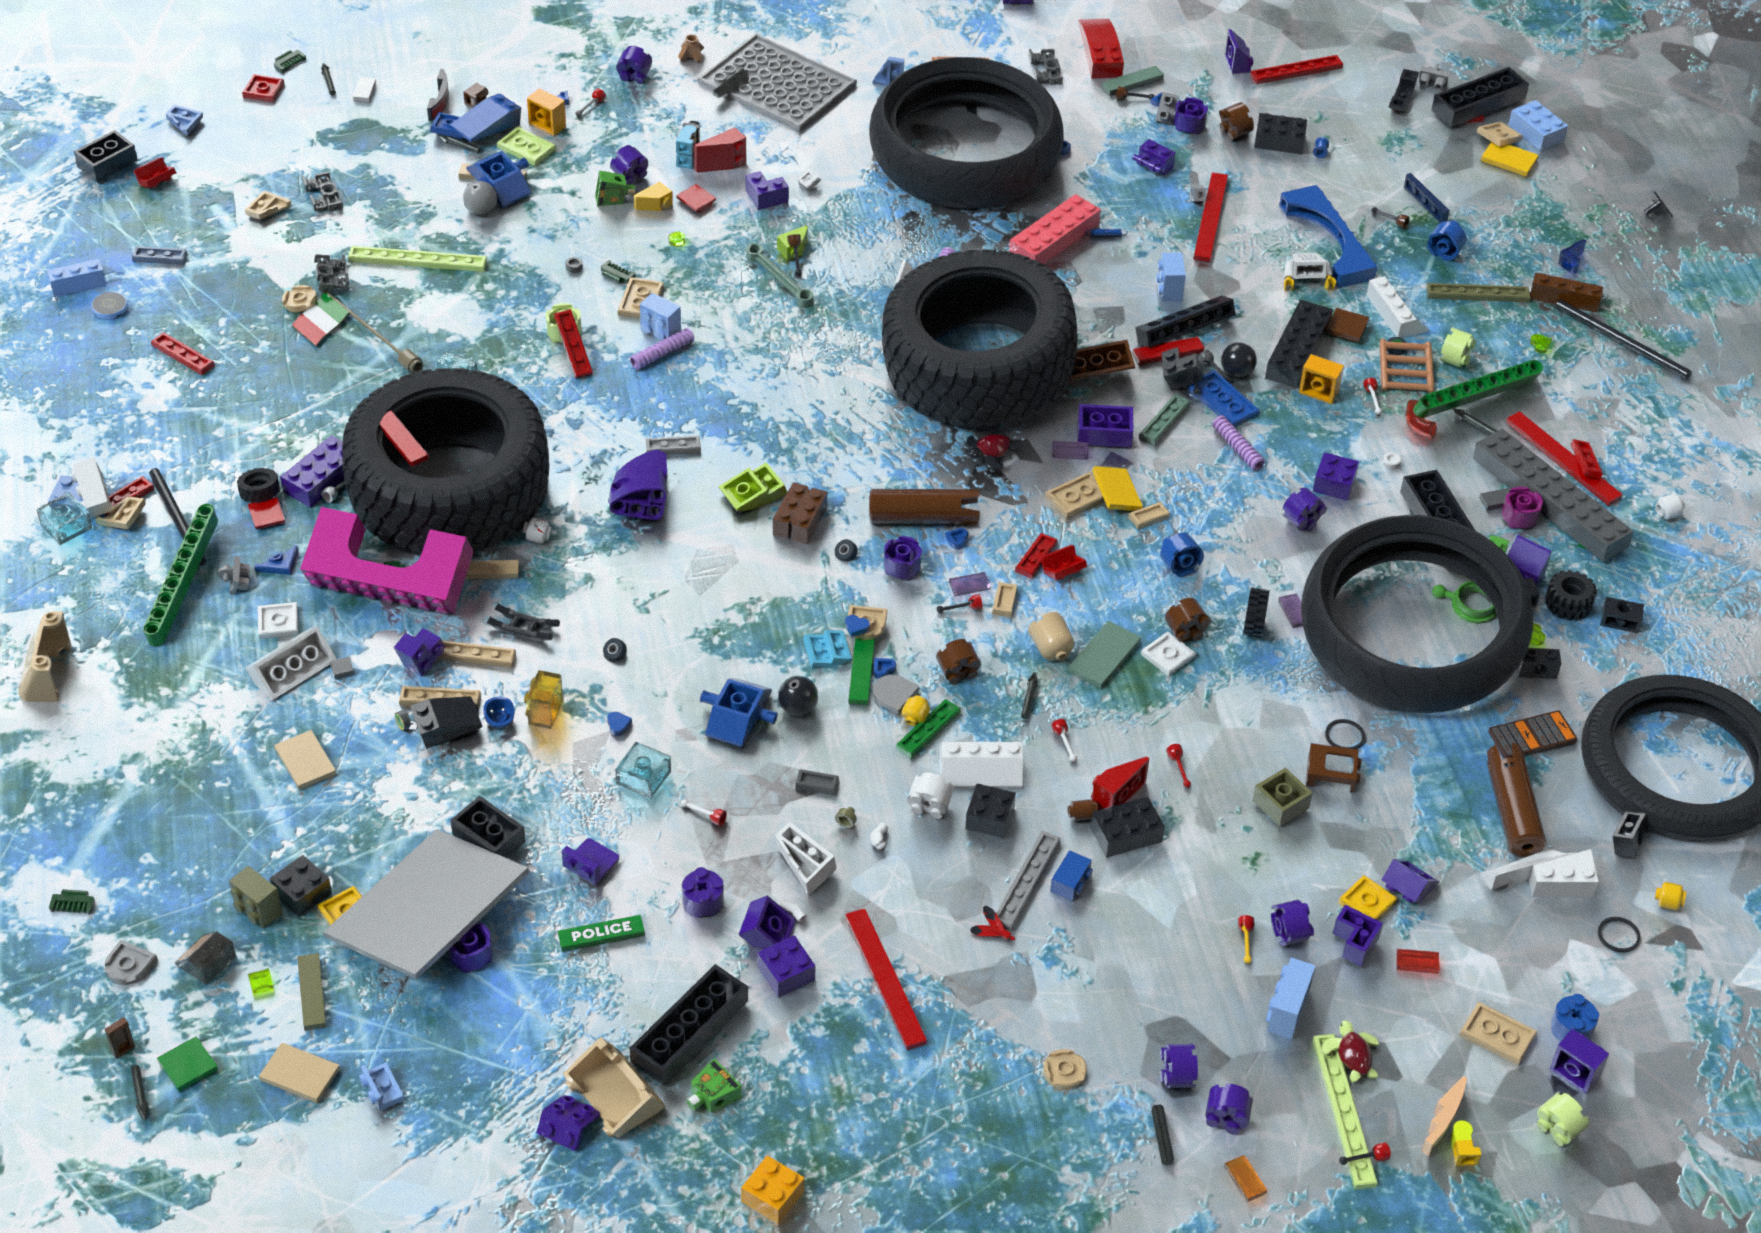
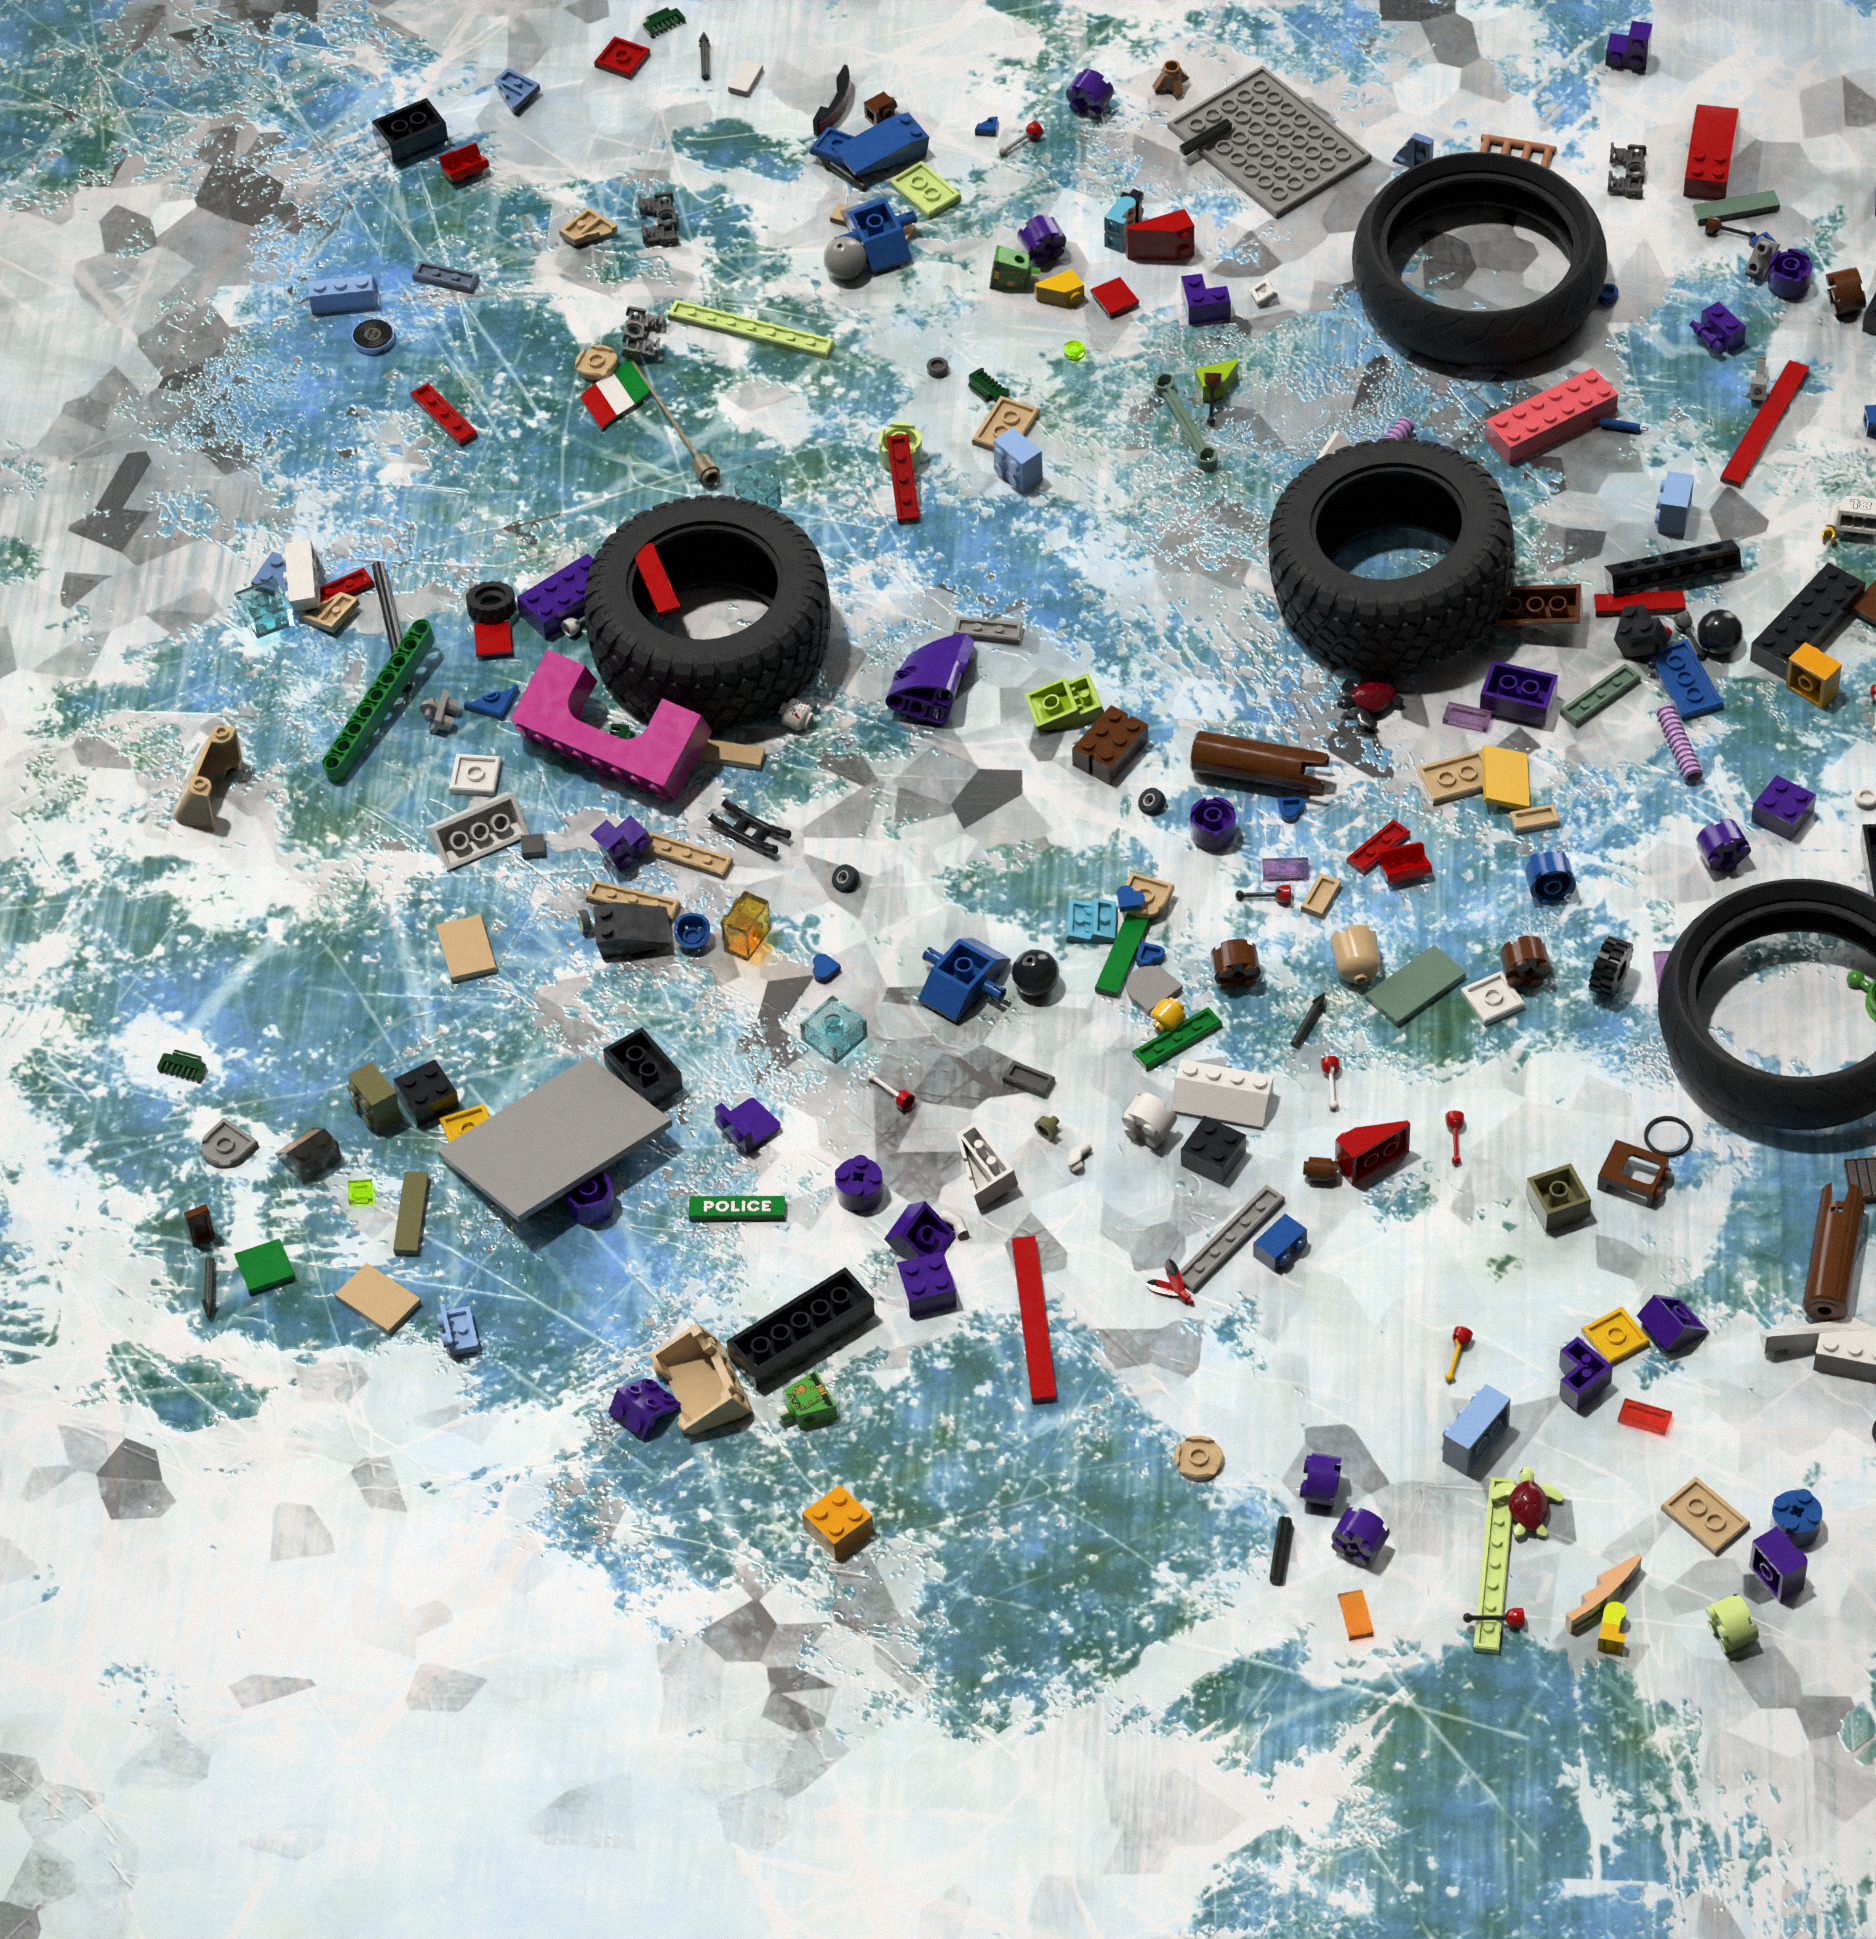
camera: 20 degrees right, 5 degrees up
light orange brick [527,88,566,136] -> none
lavender piece [630,328,694,370] -> none
black brick [1090,797,1165,858] -> none
dark purple brick [1271,899,1314,946] -> none

